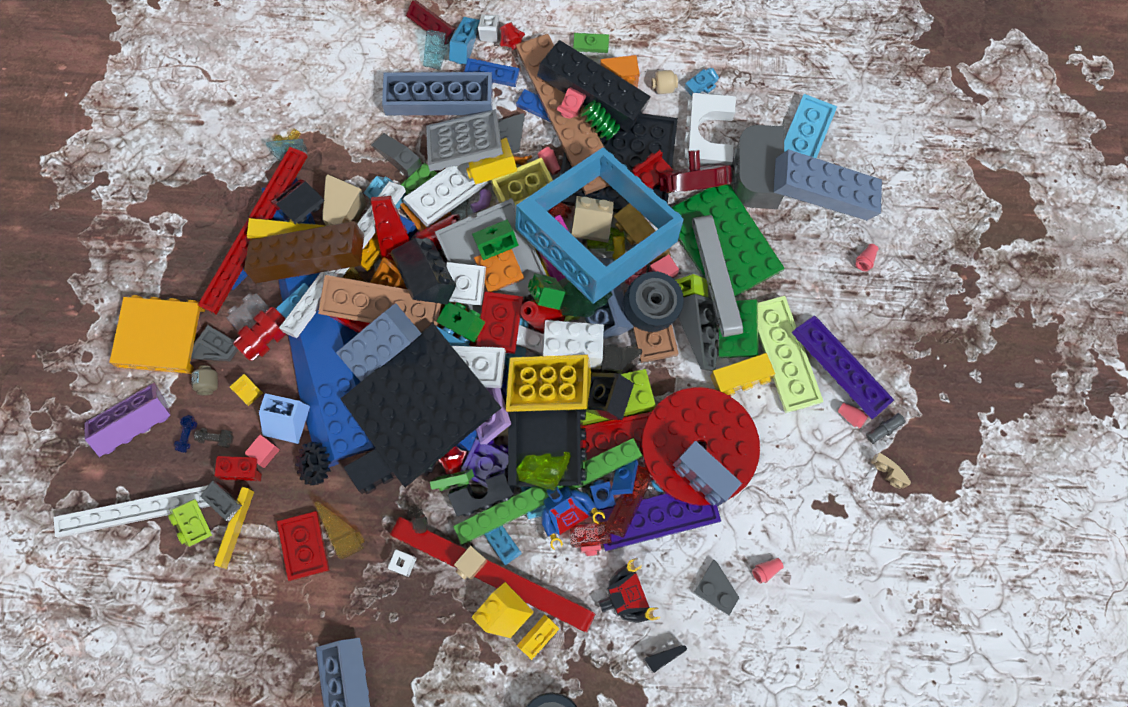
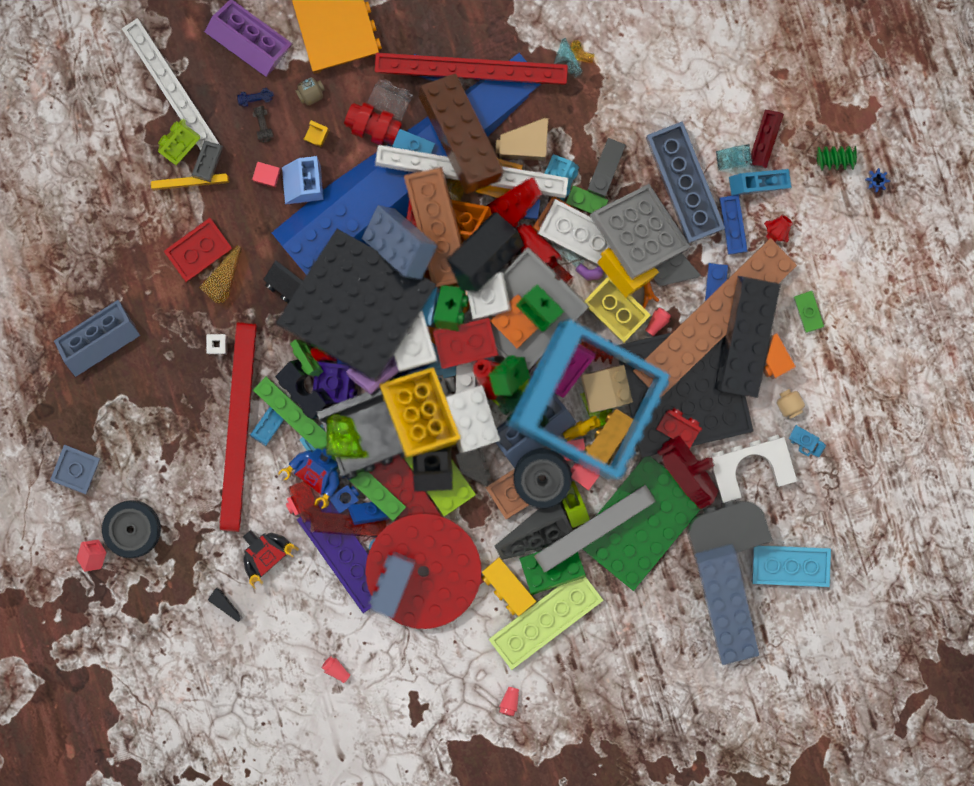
camera: 70 degrees right, 15 degrees up
dark grey wing [191,325,238,362] -> none
red bracket [214,456,262,482] -> none
yellow tile [247,218,325,239] -> none
black slope [271,179,325,225] -> none
black gear [295,442,331,486] -> none
clear smoke bar [407,505,428,533] -> none
tan brick [454,546,487,580] -> none
yellow slope [472,582,534,638] -> none
white slope [478,14,499,42] -> none
yellow plate [517,614,559,660] -> none
coral bracket [556,87,586,119] -> none
green piece [580,100,620,140] -> none
dark grey wing [693,560,739,616] -> none
dark purple plate [792,315,894,420] -> none
coral cone [856,244,879,271] -> none
dark grey pin [866,413,906,444] -> none
tan slope [871,453,911,489] -> none

